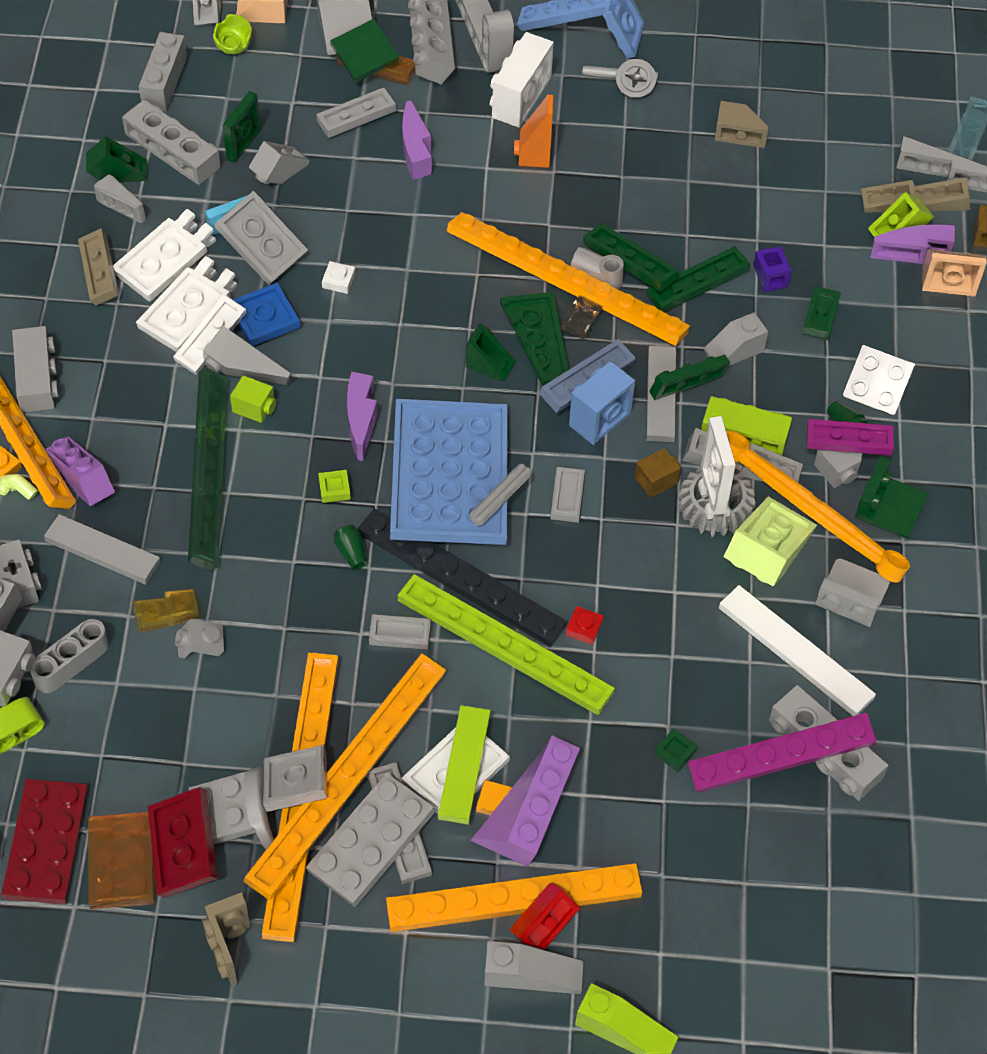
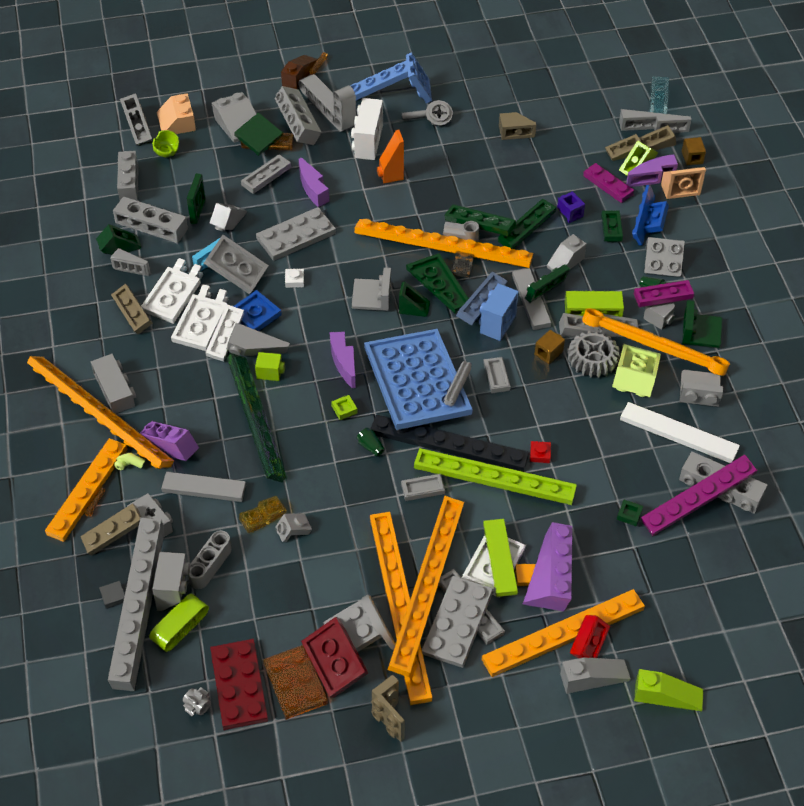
camera: 15 degrees left, 5 degrees down
light grey tile [263,745,327,812] -> none
white tile [698,416,736,519] -> none
none -> light grey plate [256,207,336,261]
none -> light grey bracket [352,268,391,311]
none -> magenta plate [583,163,634,203]
none -> blue bracket [632,185,669,246]

